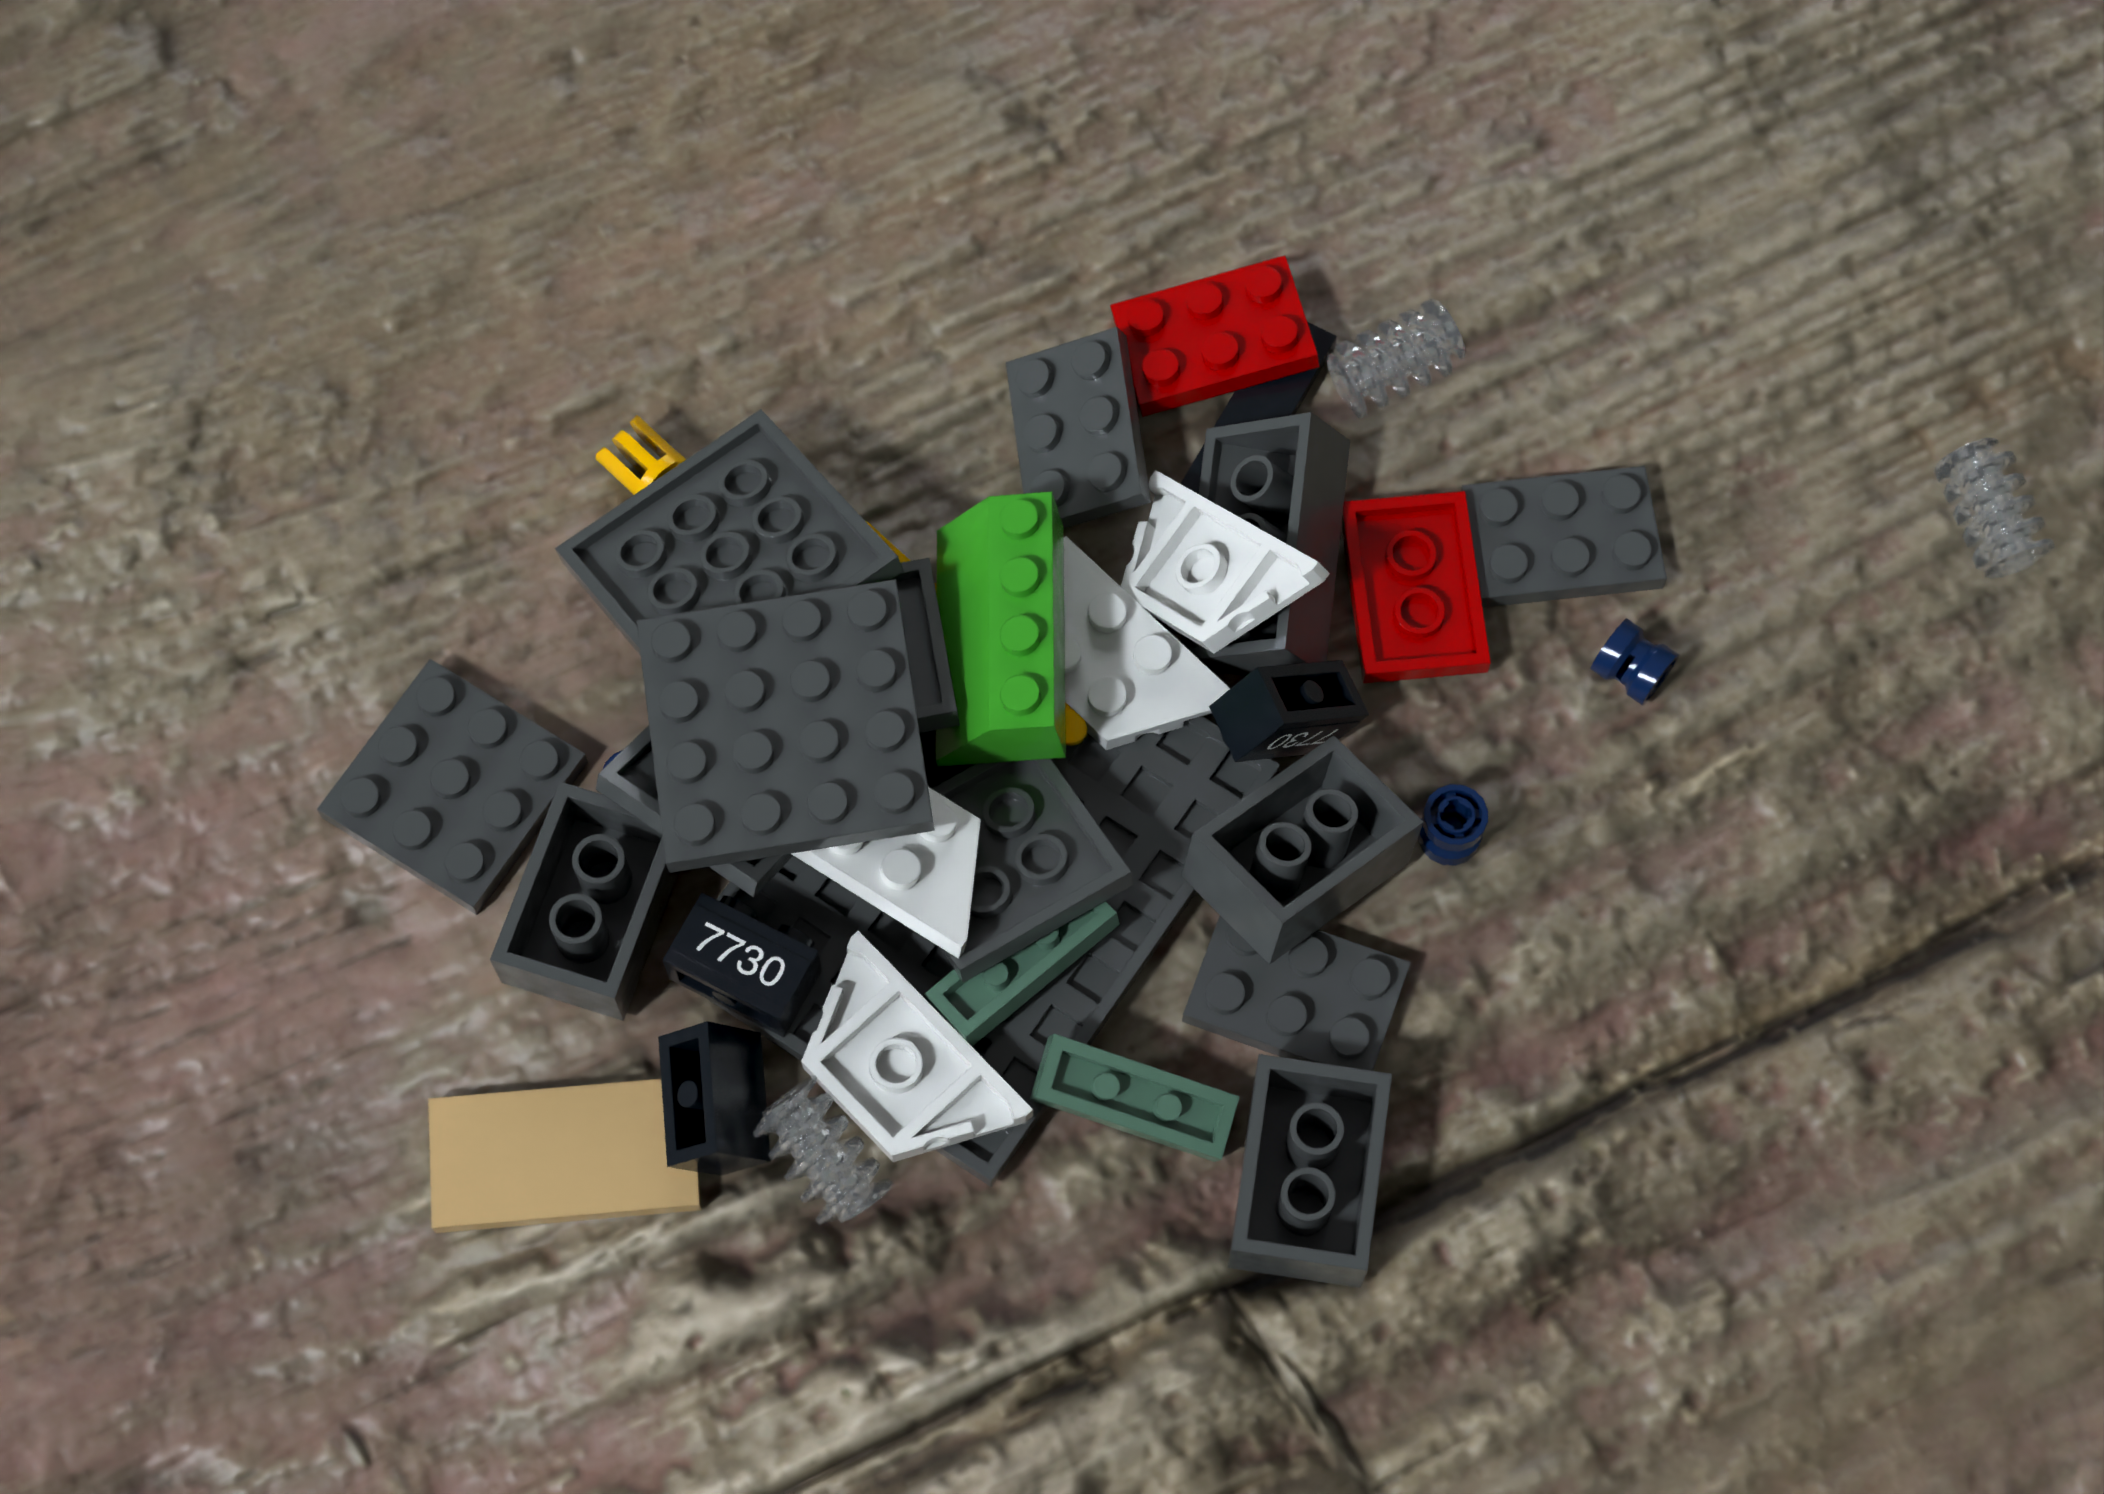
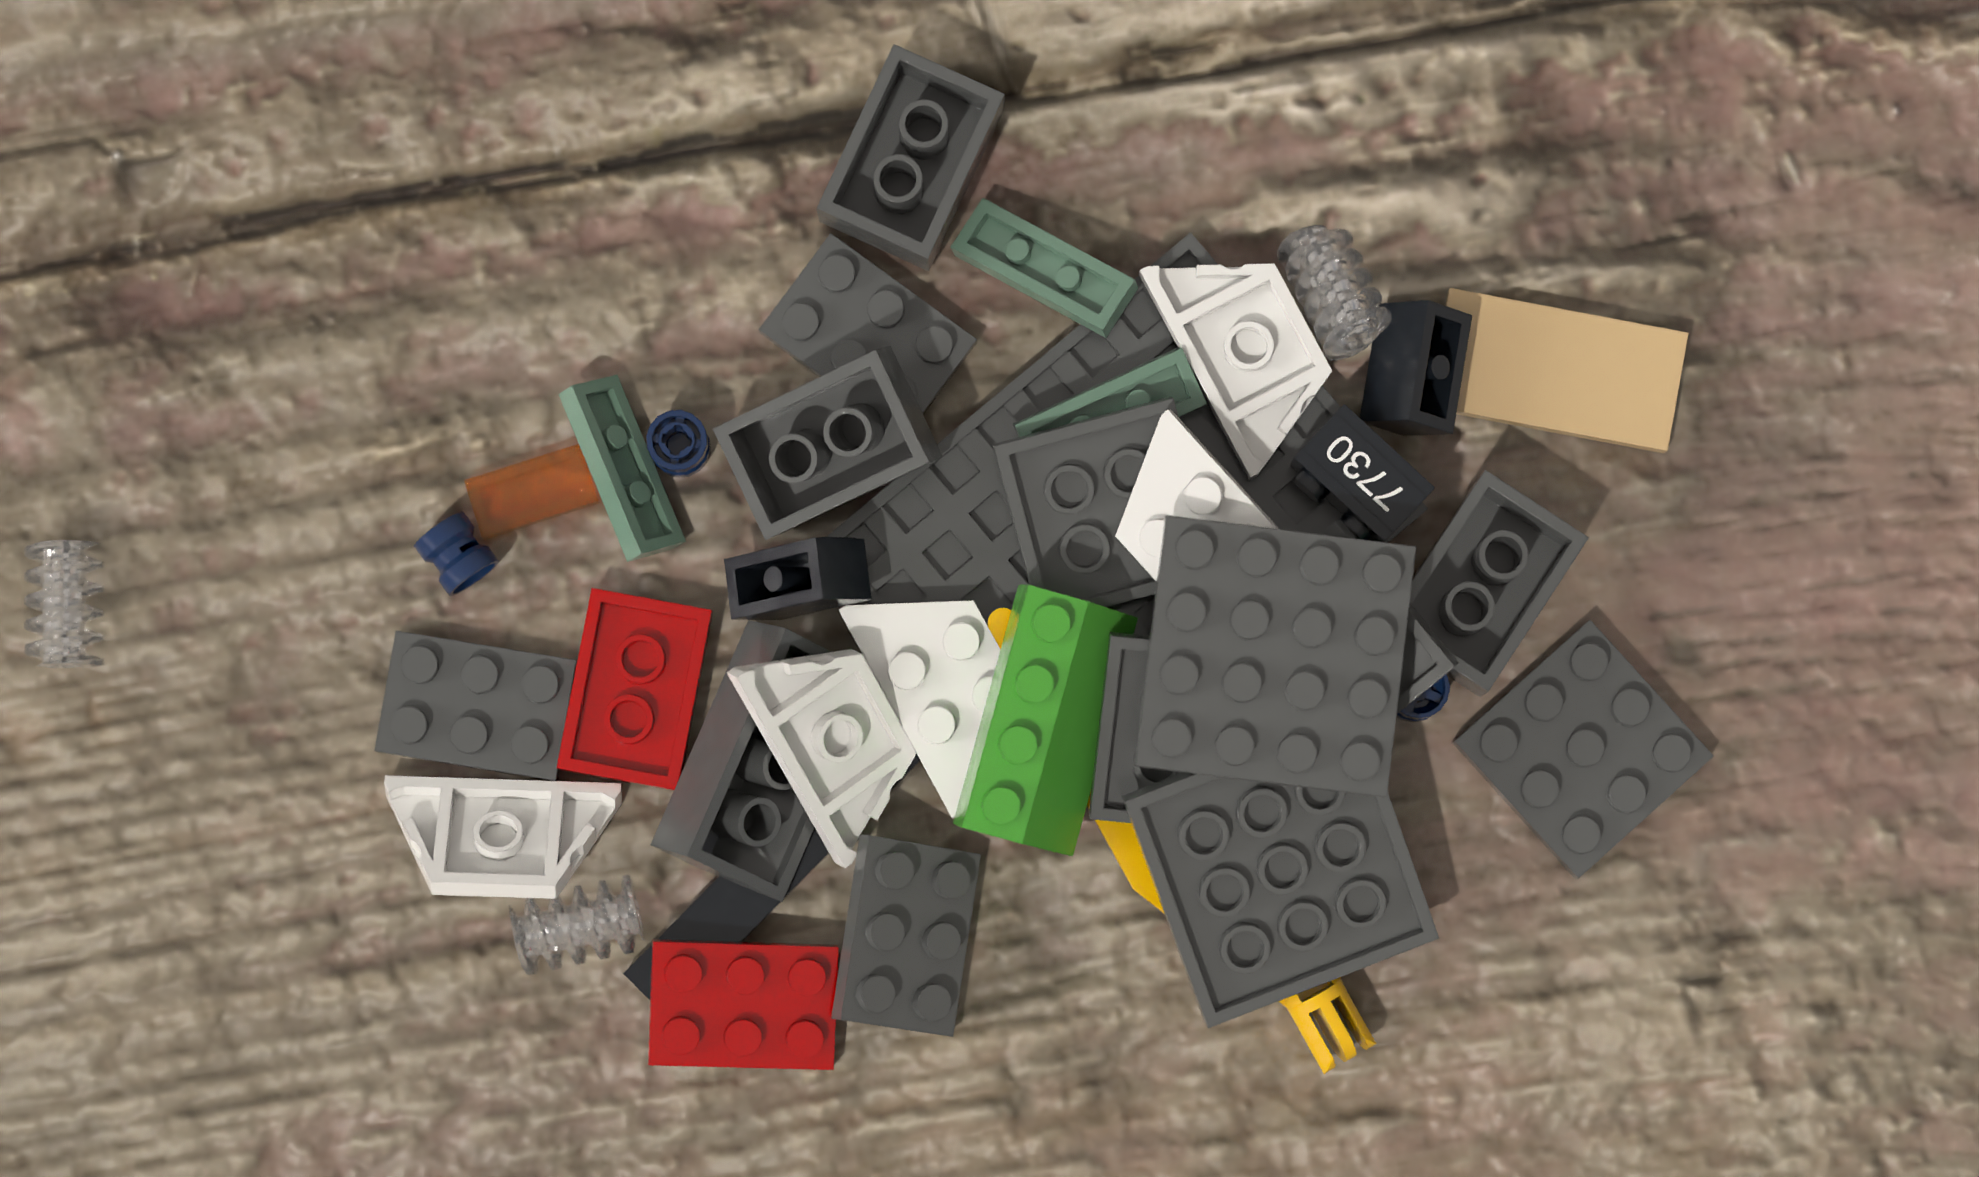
camera: 165 degrees left, 15 degrees up
none -> white wing [384,775,622,899]
none -> clear orange tile [464,444,600,540]
none -> sand green plate [558,375,686,562]

